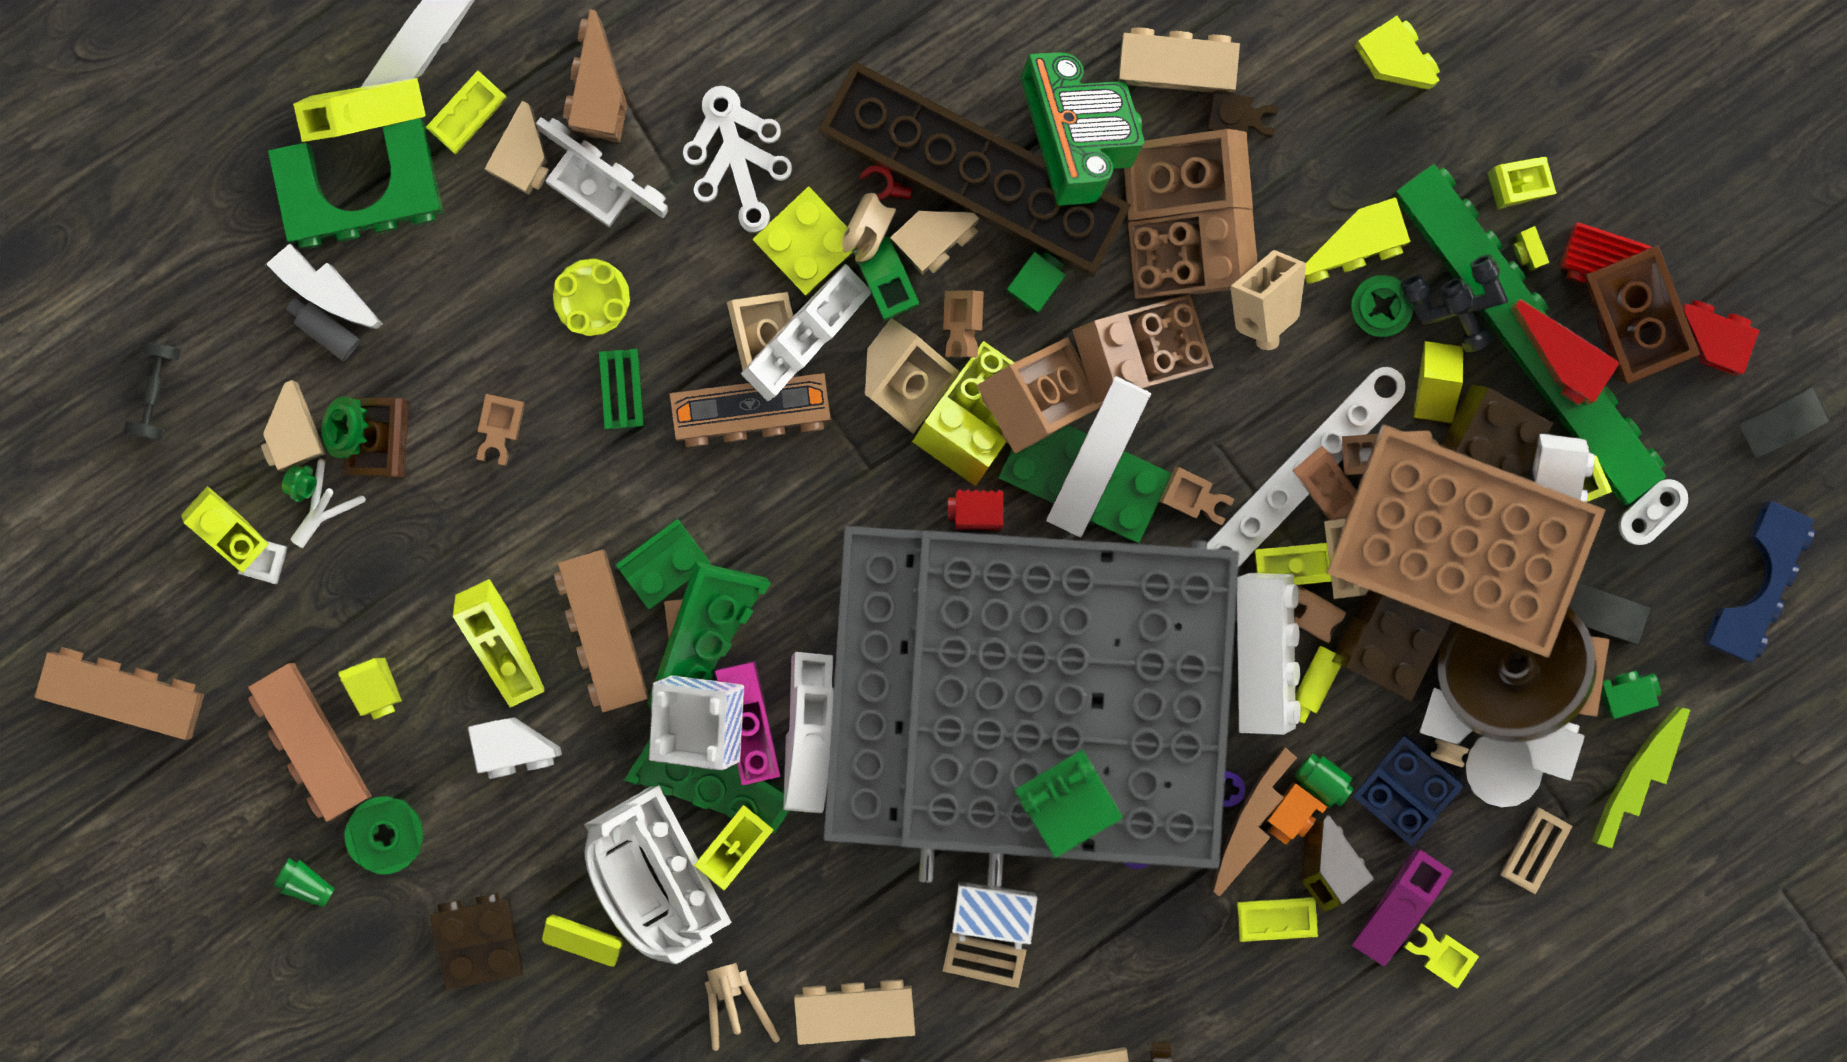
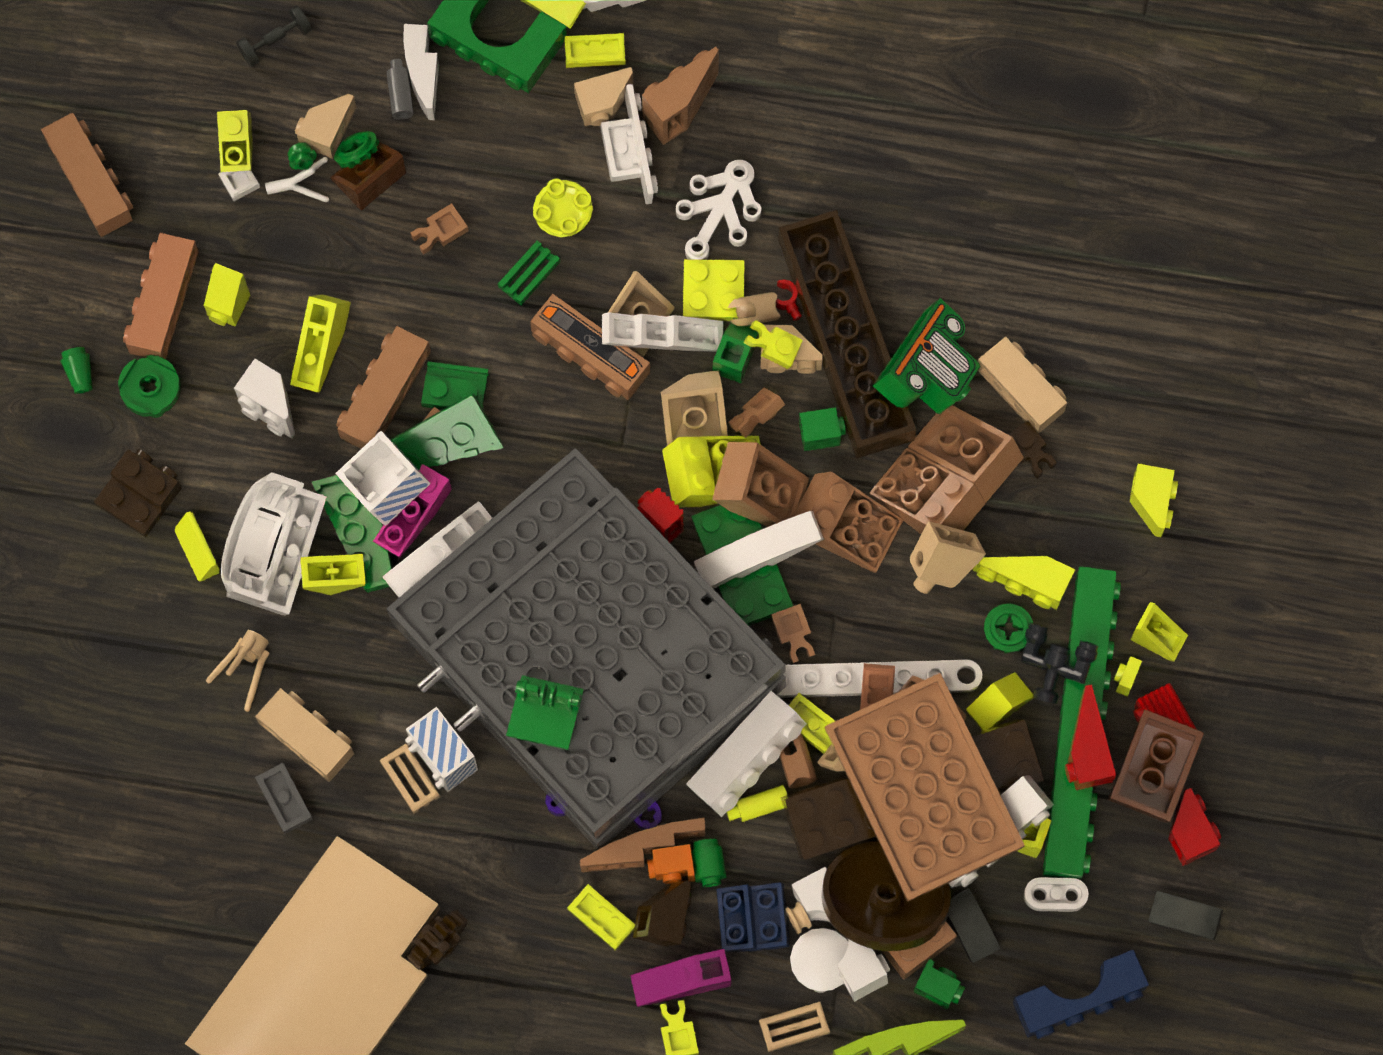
camera: 40 degrees right, 15 degrees down
none -> neon yellow plate [743,320,803,369]

